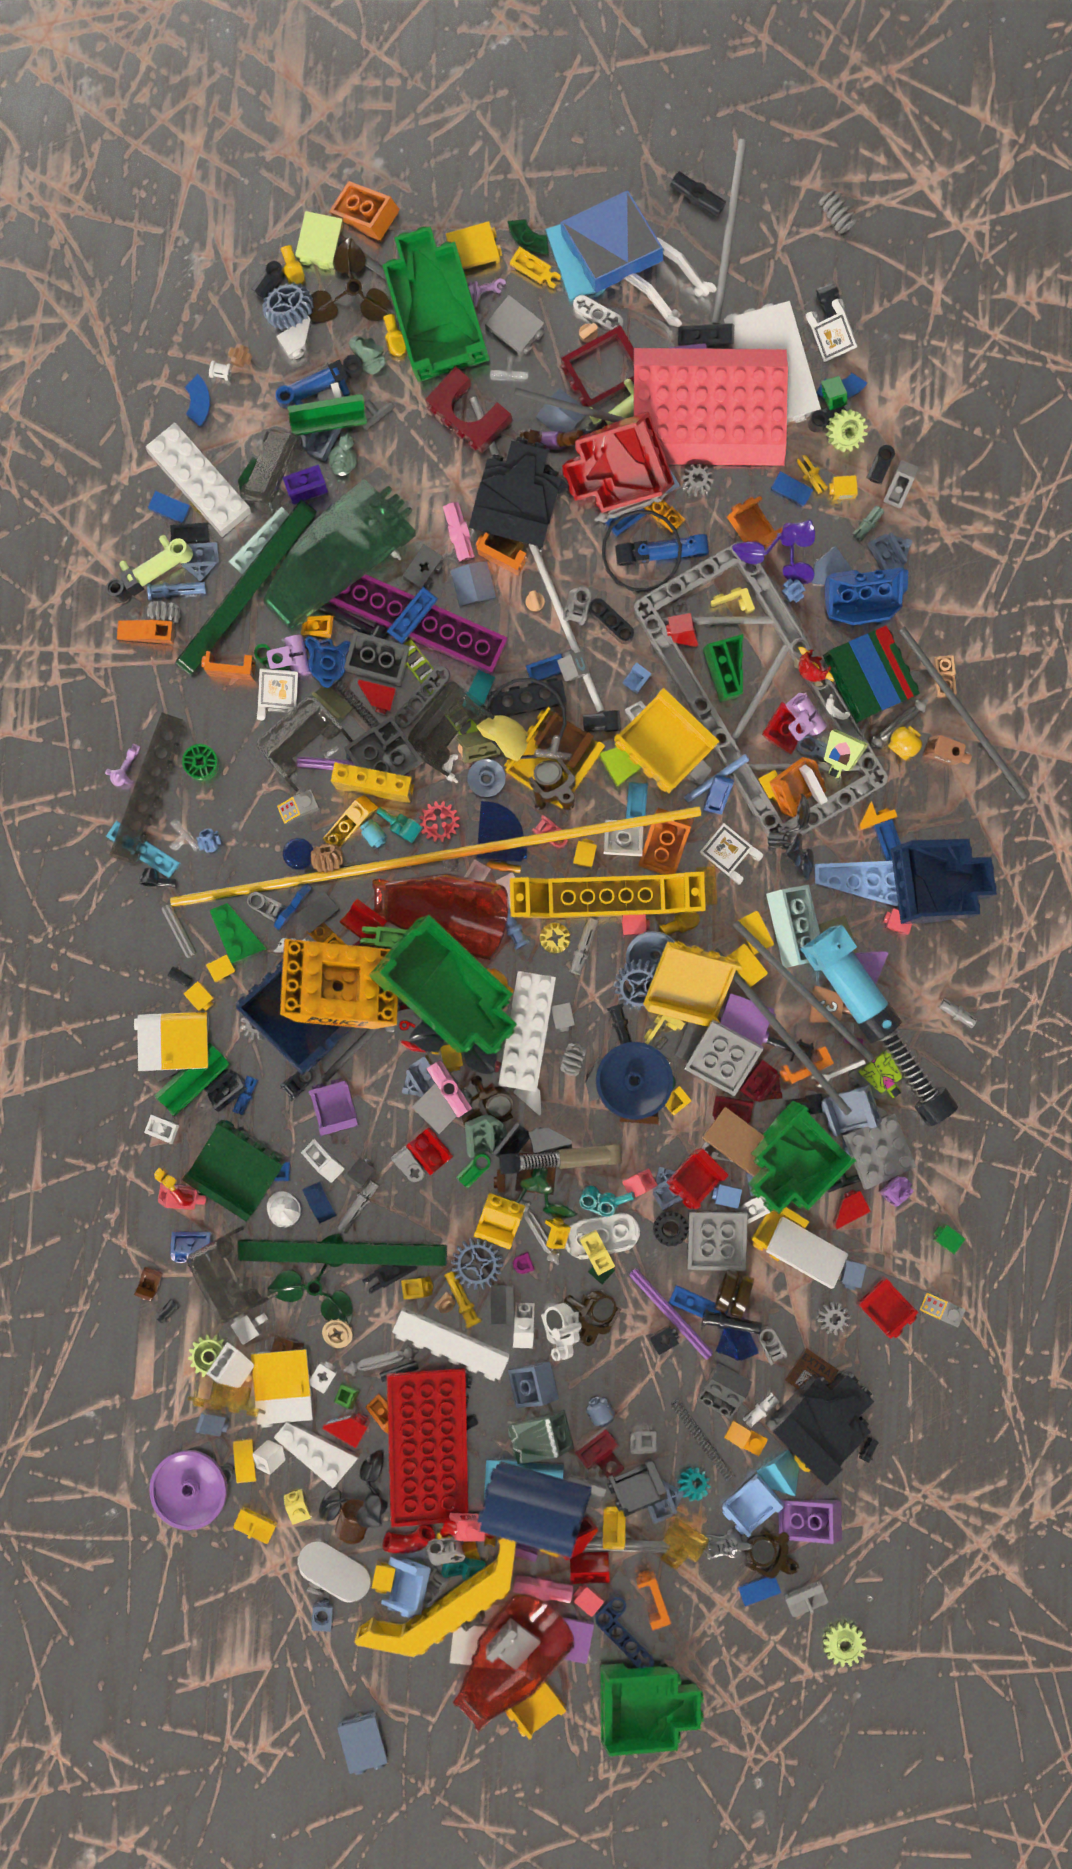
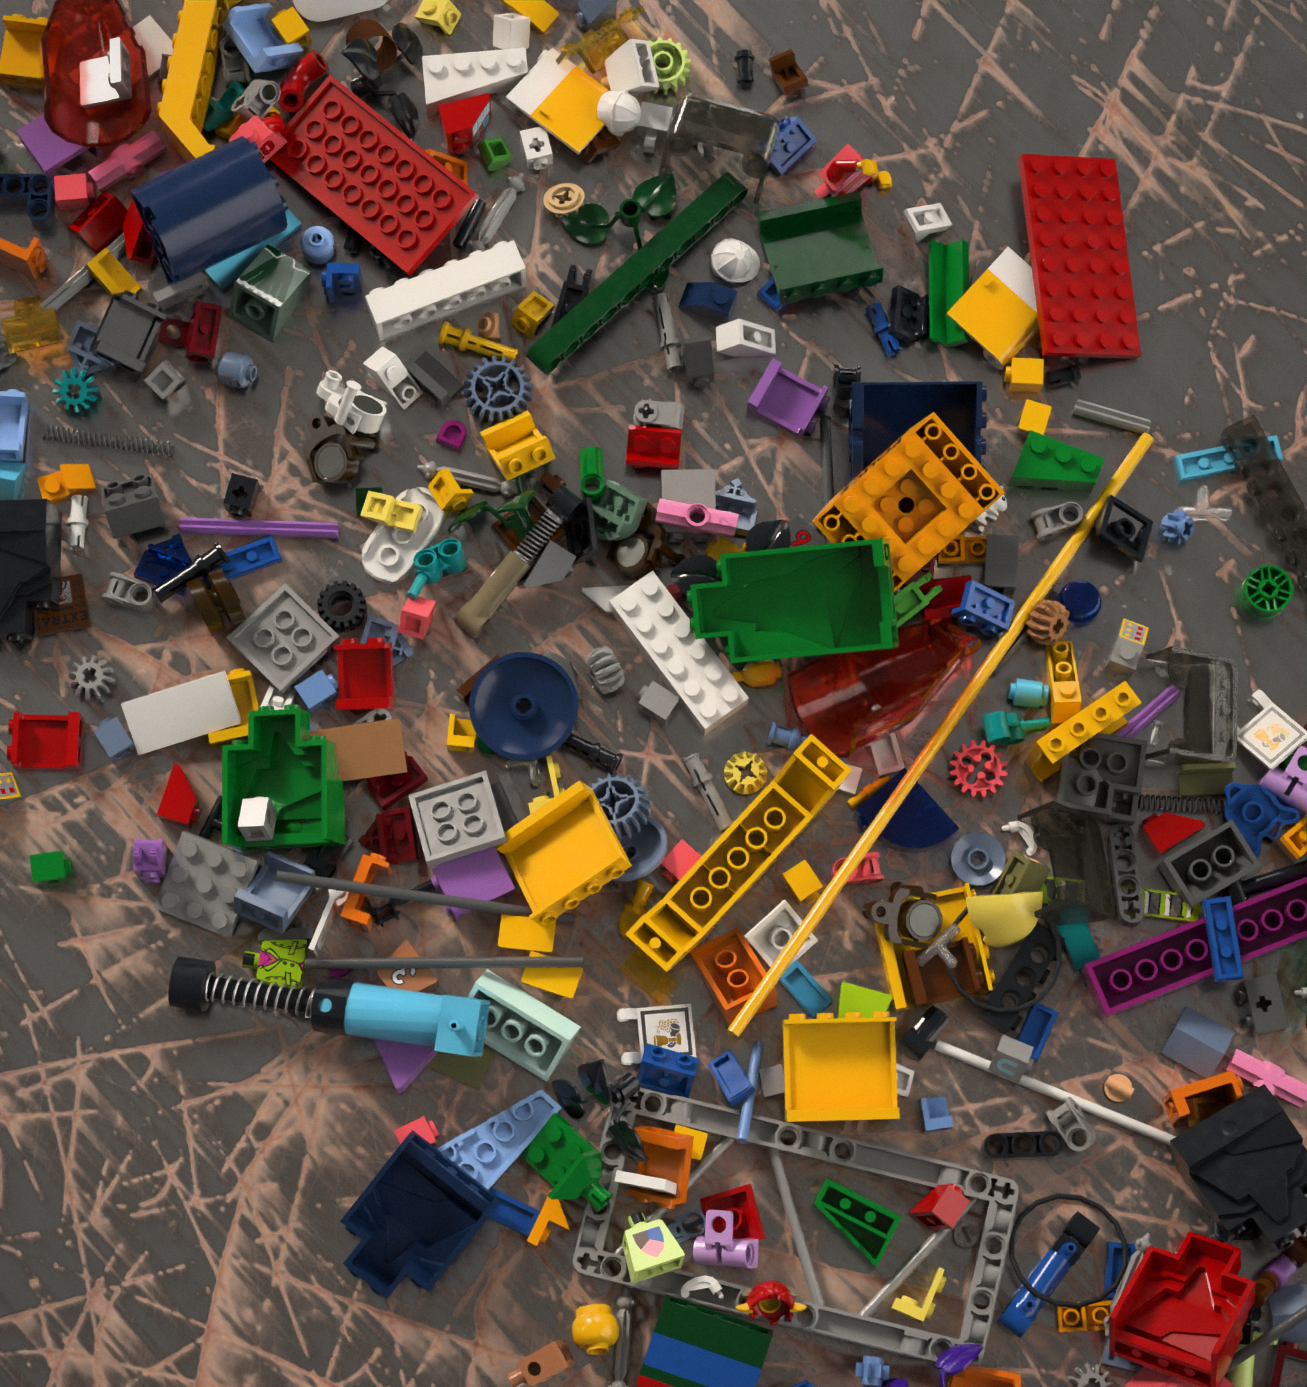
camera: 130 degrees right, 10 degrees down
black bar [139,868,176,888] -> none
blue tile [274,884,312,930] -> none
sand blue slope [507,1362,559,1408] -> none
light grey pin [939,998,978,1028] -> none
none -> brick [238,796,277,841]
none -> light blue head [300,226,336,264]
none -> blue bracket [322,262,363,303]
none -> green plate [520,1113,613,1211]
none -> white piece [597,90,641,137]
none -> blue bracket [637,1044,699,1098]
none -> blue bracket [951,580,1015,636]
none -> red plate [1018,154,1141,359]
none -> black slope [1095,495,1153,563]

